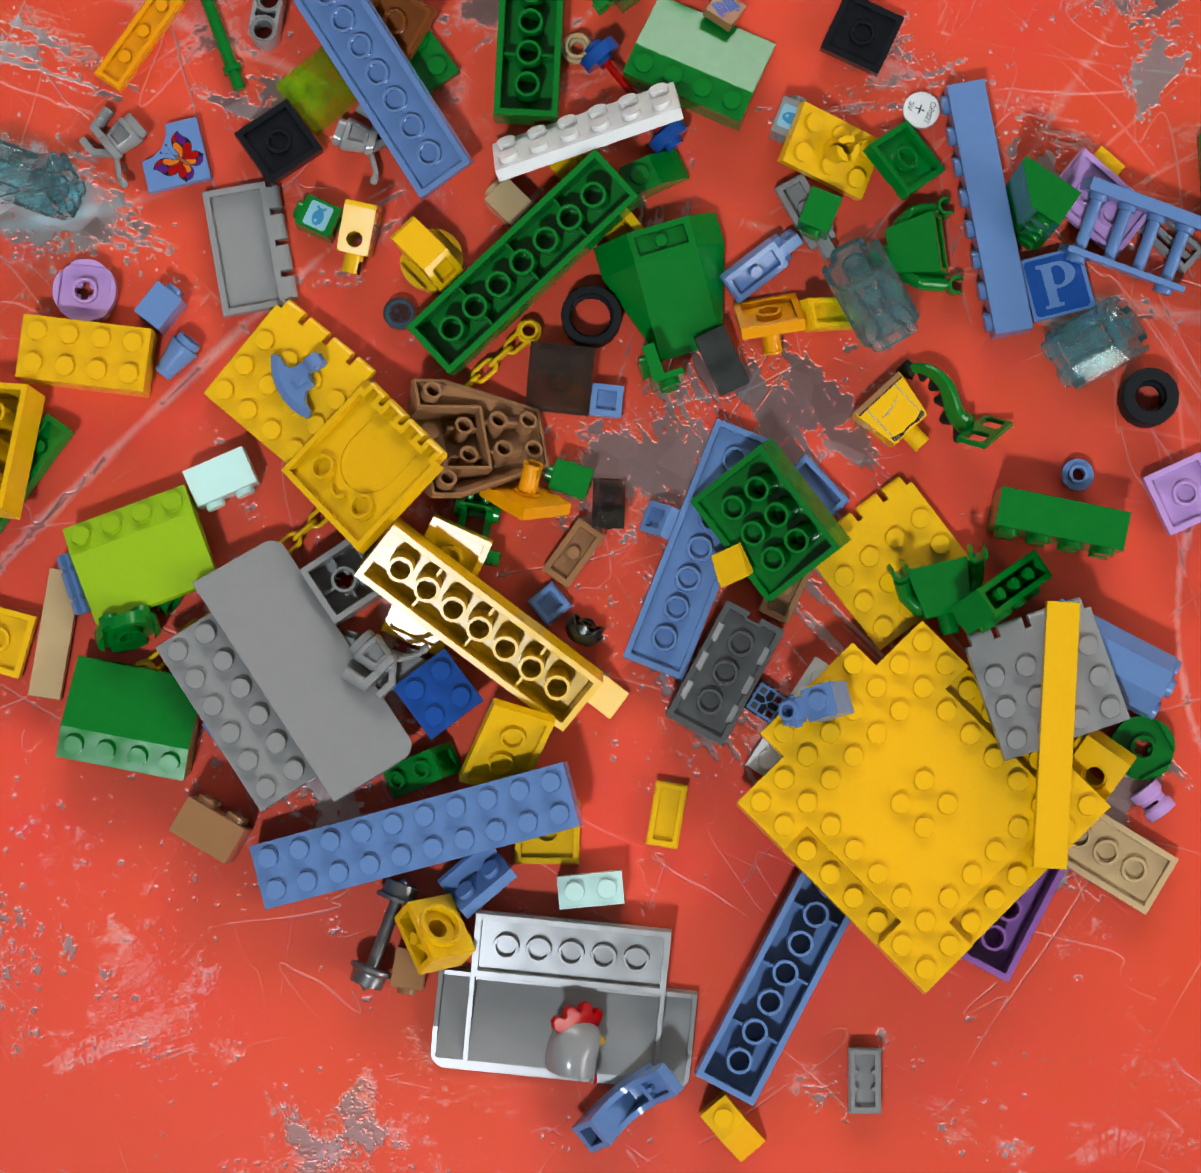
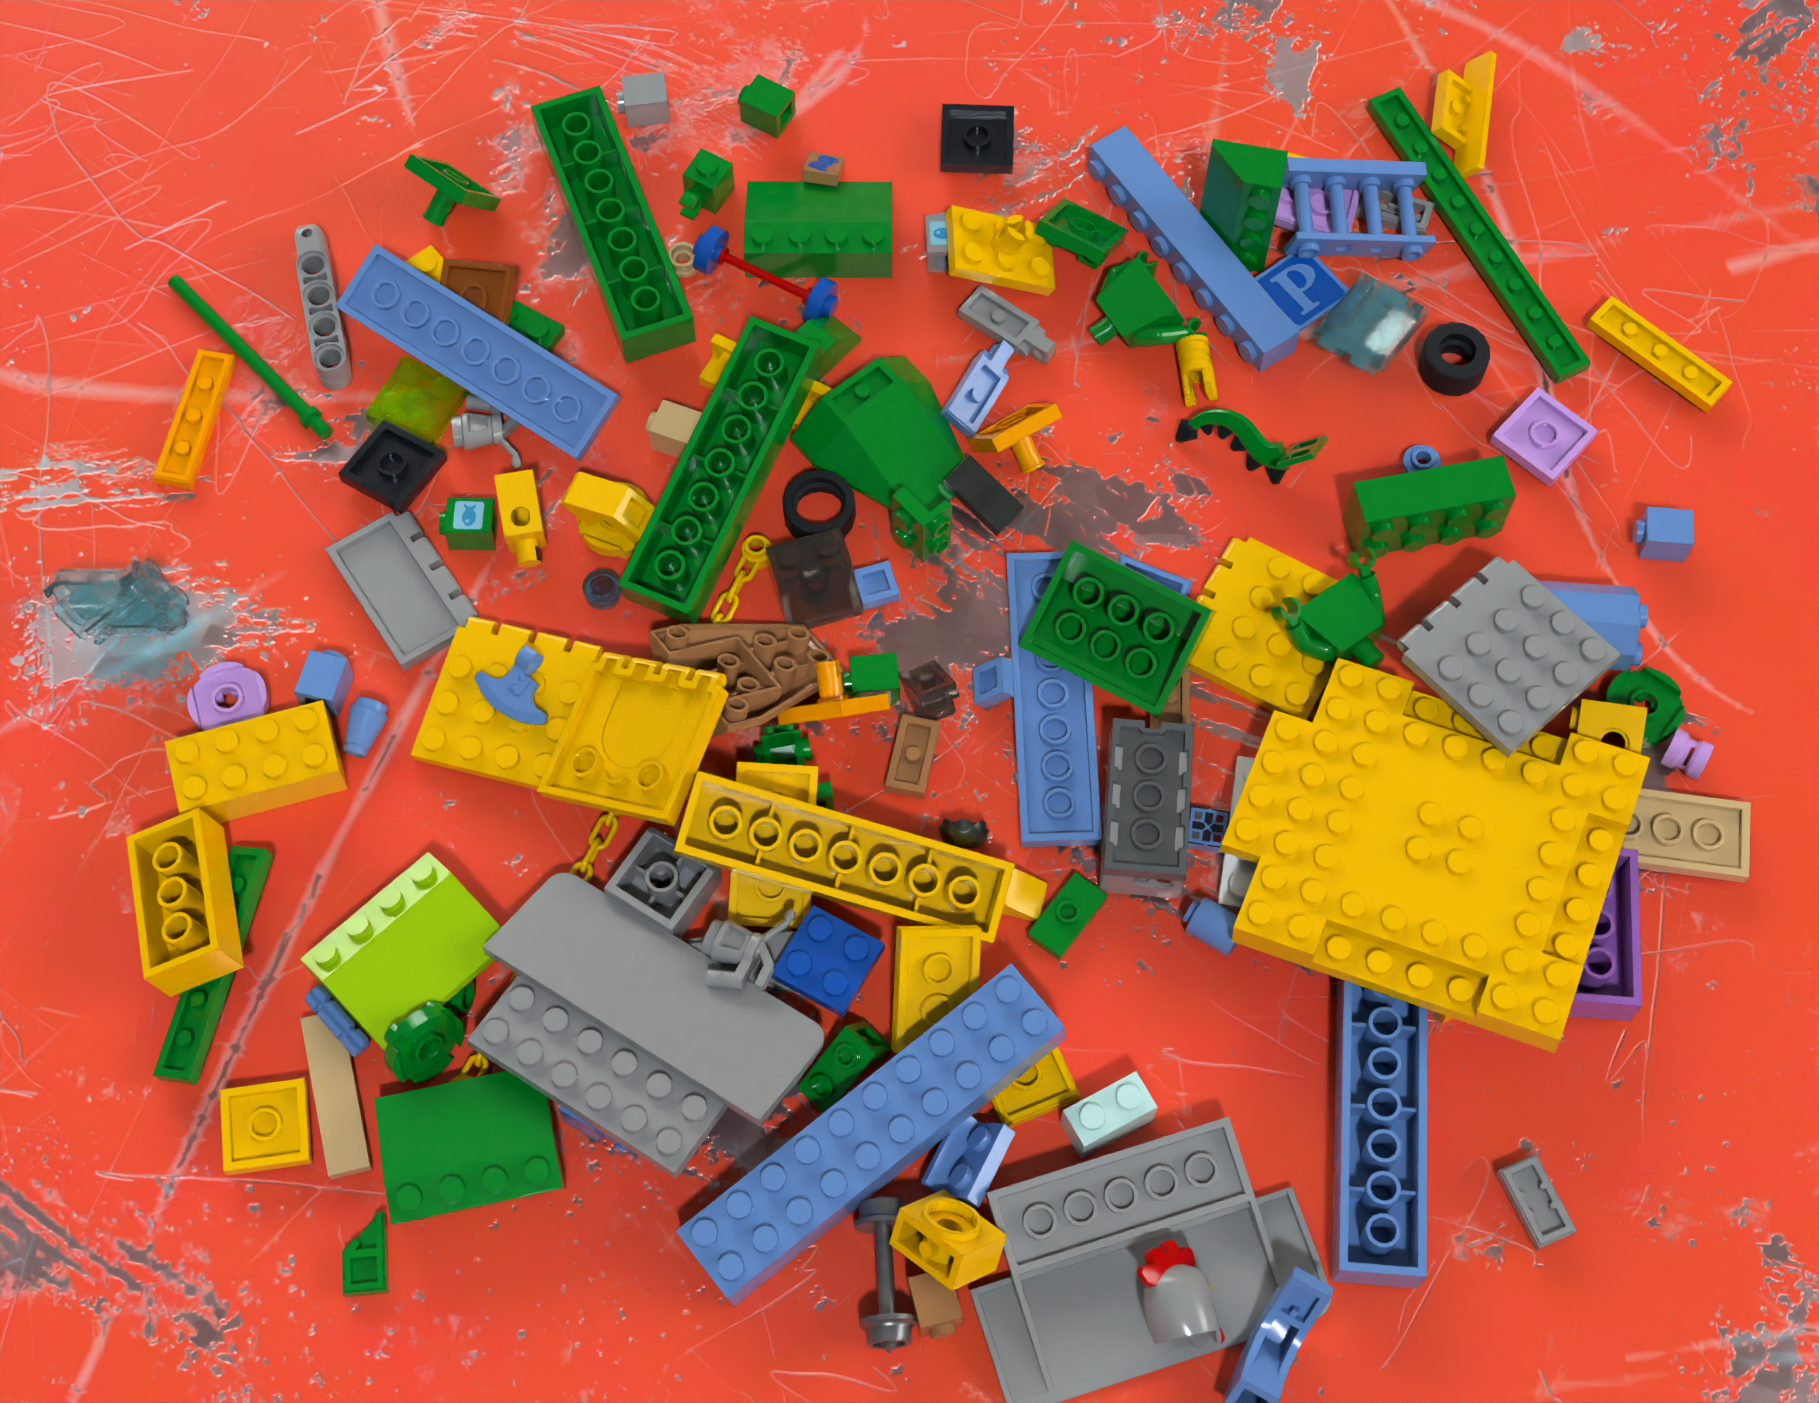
camera: 25 degrees left, 20 degrees down
light grey piece [79,106,148,188] -> none
medium blue tile [142,117,212,195] -> none
medium nougat brick [168,794,254,864] -> none
light aqua brick [182,446,261,512] -> none
white plate [492,82,684,182] -> none
medium blue tile [527,581,572,627] -> none
yellow tile [645,780,688,849] -> none
yellow slope [699,1090,766,1162] -> none
yellow slope [711,543,754,588] -> none
medium blue brick [777,681,854,729] -> none
green brick [796,186,843,241] -> none
yellow tile [799,297,857,332] -> none
clear light blue brick [822,238,920,352] -> none
yellow torso [851,371,929,452] -> none
white piece [903,92,940,129] -> none
green brick [949,549,1053,635] -> none
yellow tile [1032,601,1081,870] -> none
none -> green tile [342,1211,389,1297]
none -> green plate [1027,872,1108,961]
none -> yellow hinge [1176,335,1218,407]
none -> medium blue brick [1182,897,1238,957]

